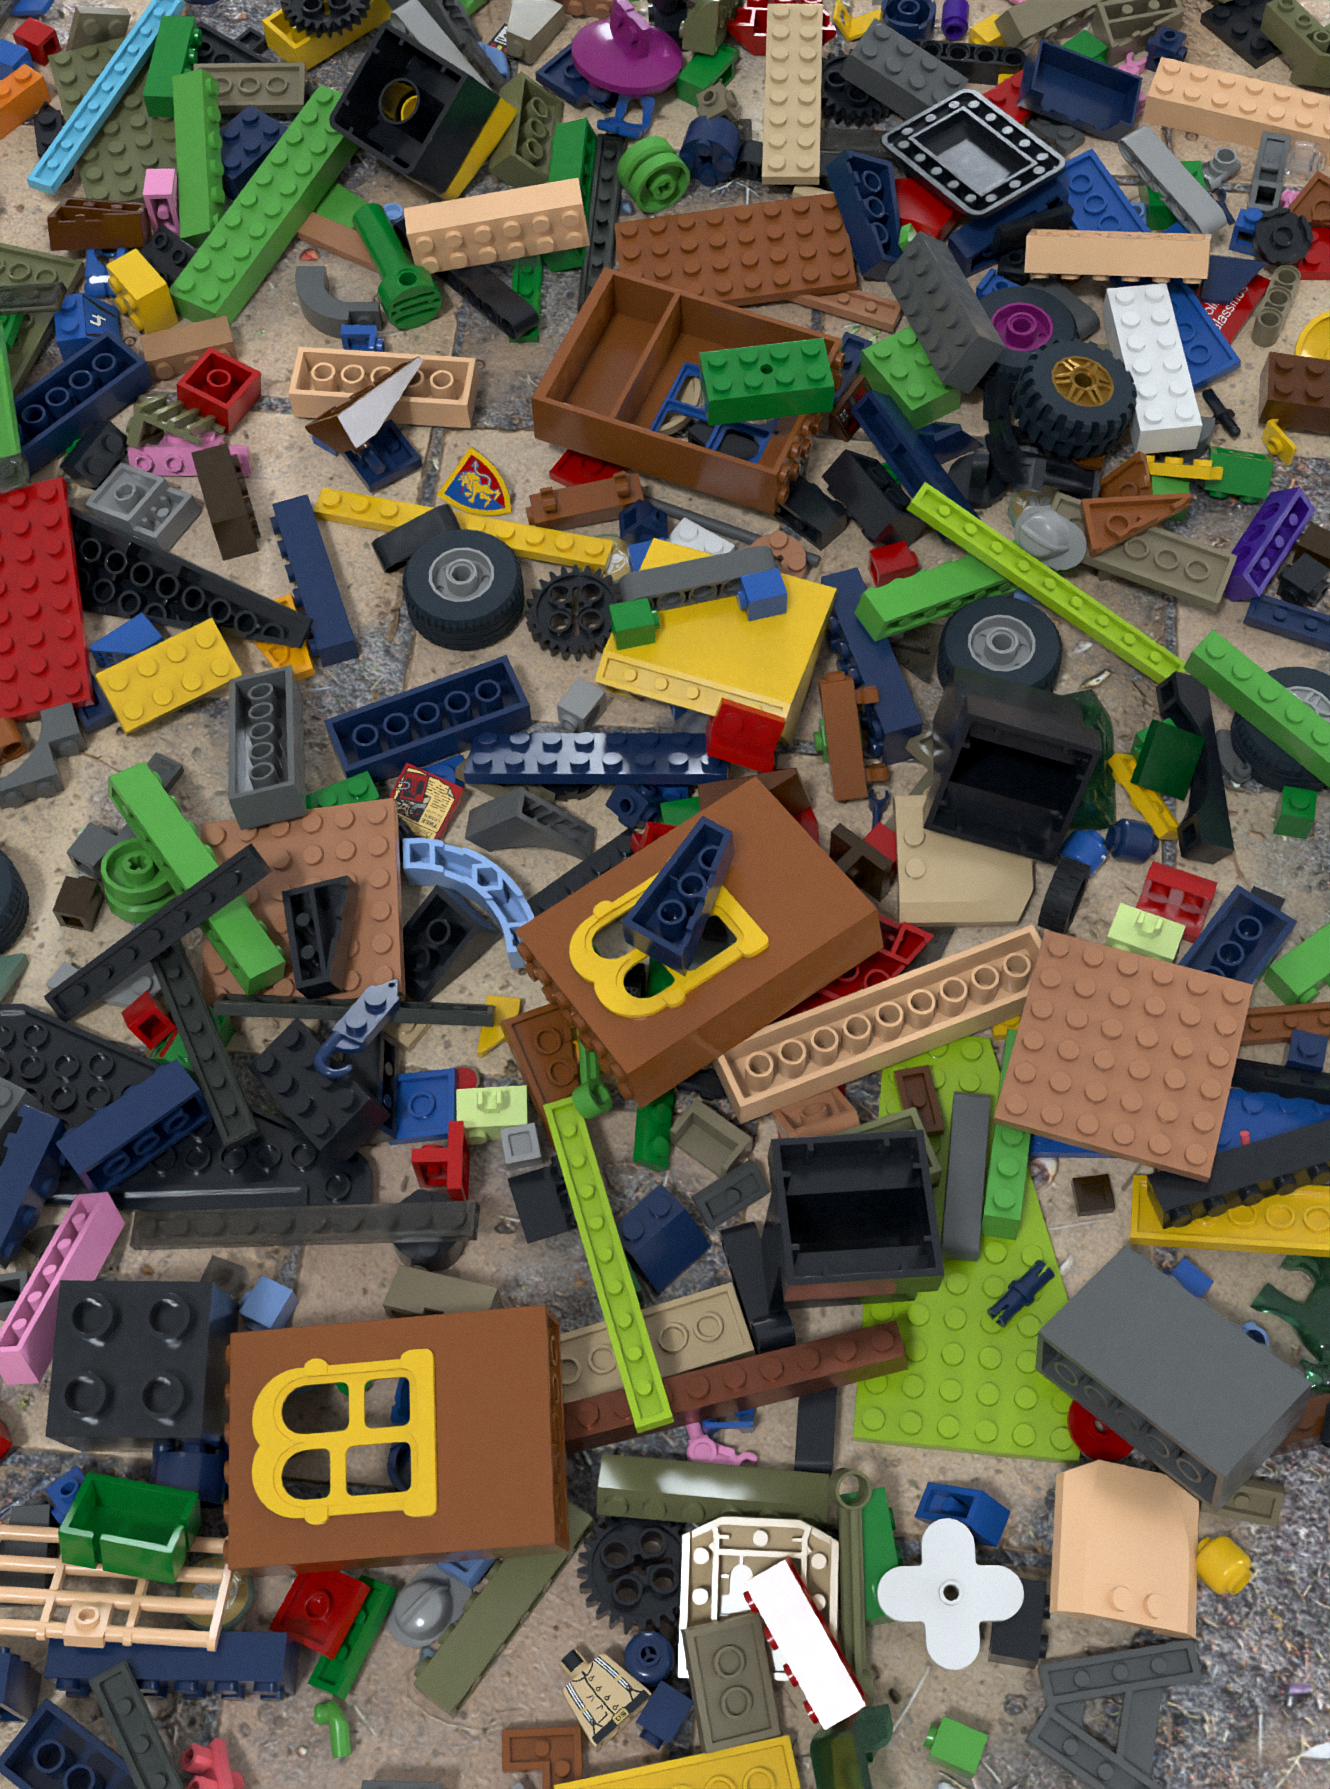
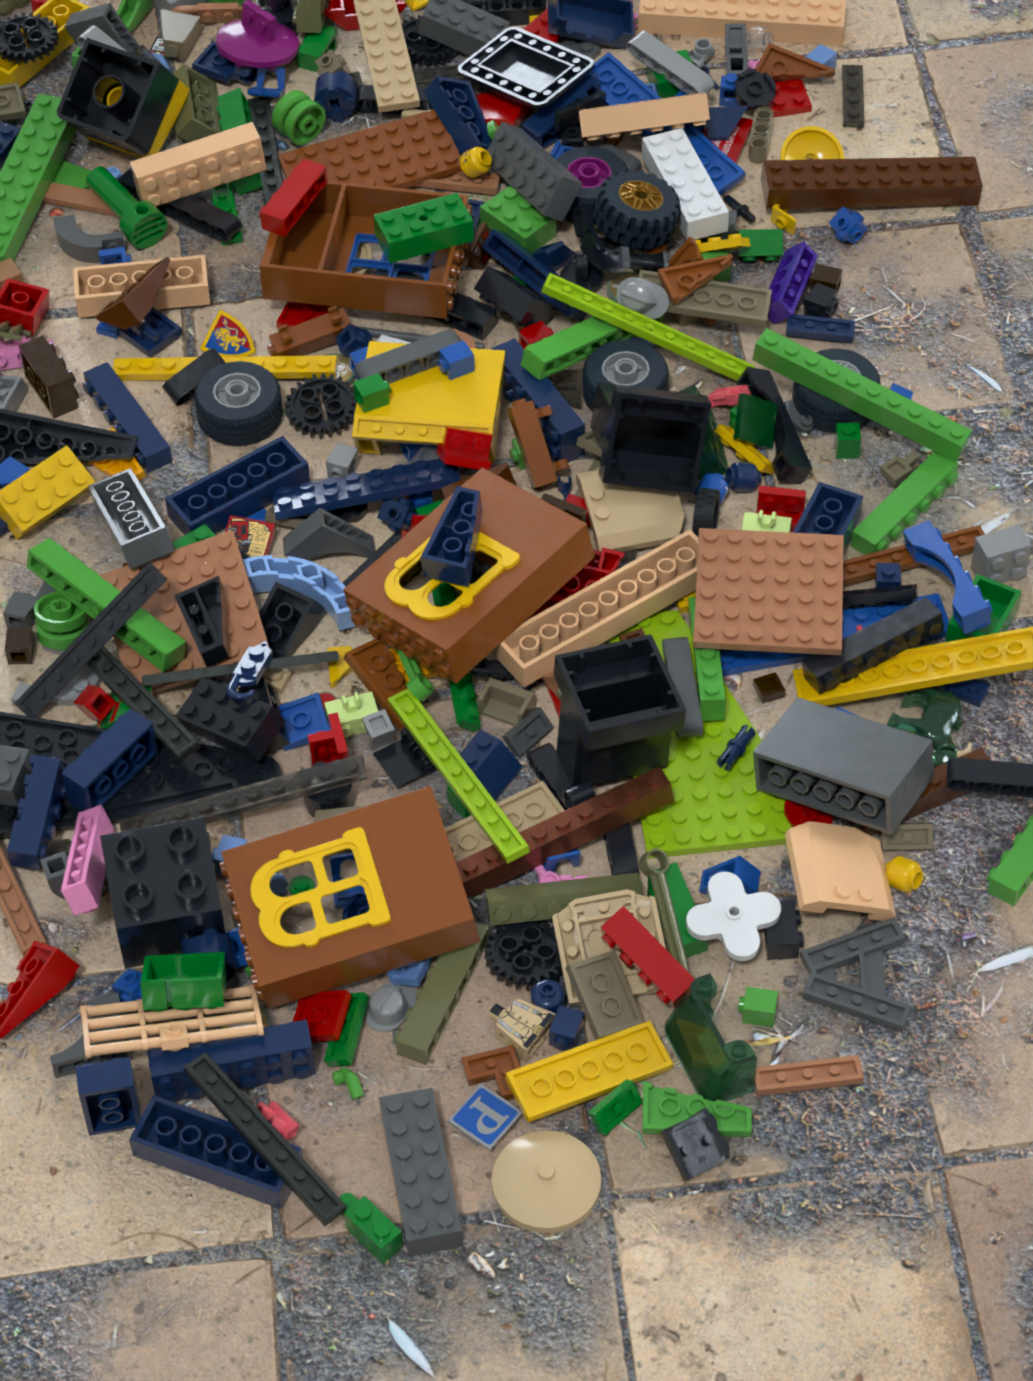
camera: 15 degrees left, 10 degrees down
none -> red brick [259,159,328,237]
none -> yellow head [460,147,492,178]
none -> coral piece [707,385,752,408]

